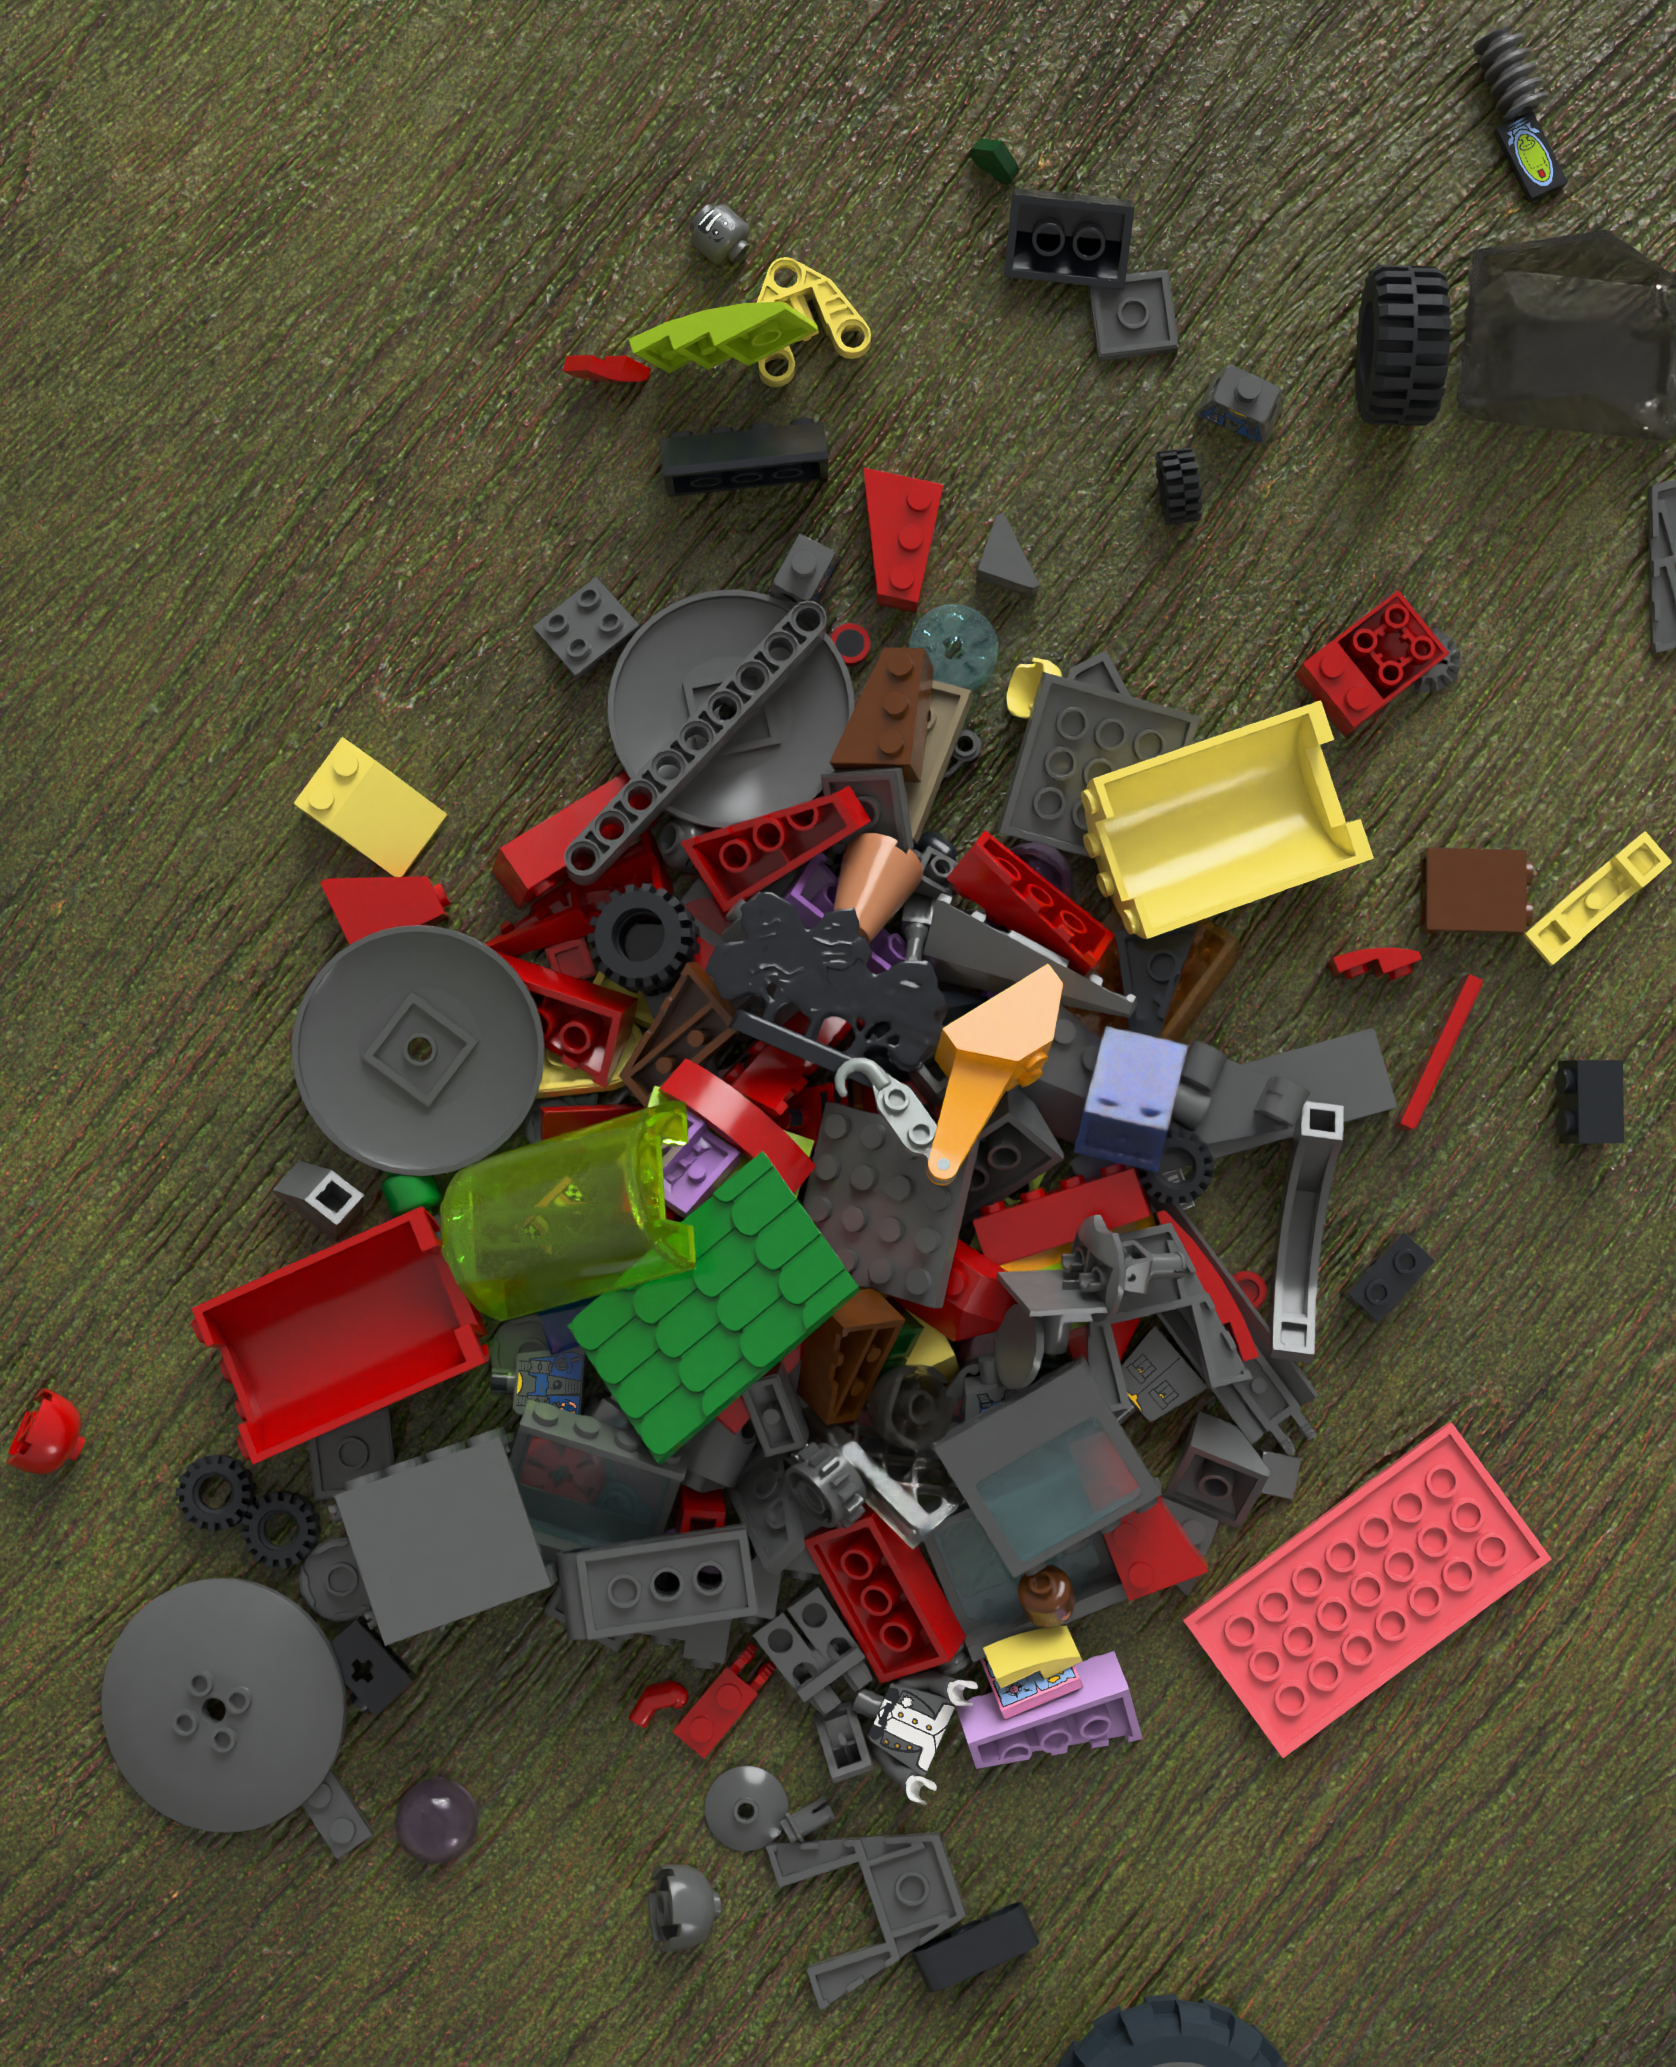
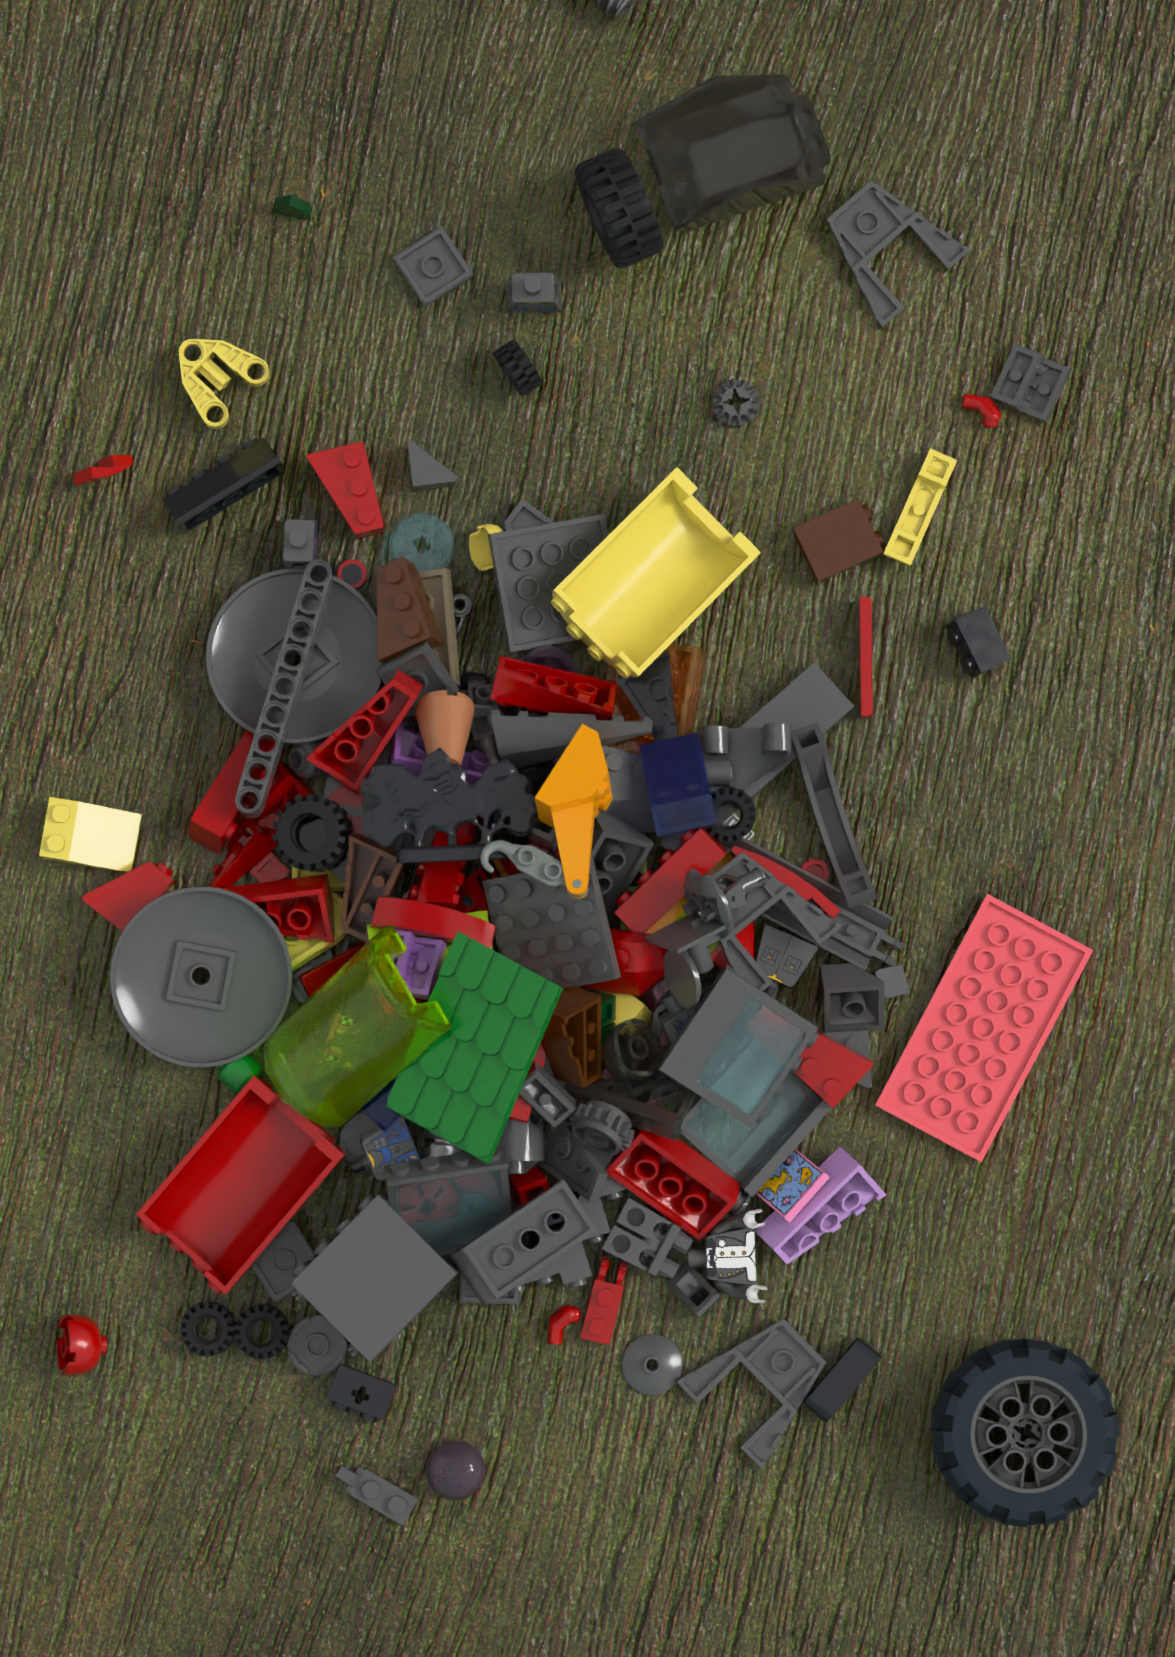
camera: 25 degrees left, 0 degrees up
dark grey dish [101,1578,347,1833] -> none
dark grey slope [272,1160,364,1242] -> none
dark grey hinge [533,577,641,680] -> none
lime slope [629,301,818,373] -> none
dark grey cylinder [648,1864,721,1952] -> none
dark grey head [689,204,750,265] -> none
dark grey pin [780,1795,836,1844] -> none
light yellow slope [983,1625,1083,1689] -> none
black slope [1004,188,1135,289] -> none
reddish brown head [1017,1564,1076,1628] -> none
red slope [1295,590,1450,737] -> none
red slope [1327,948,1422,981] -> none
black brick [1341,1233,1435,1322] -> none
tile [1494,111,1568,203] -> none

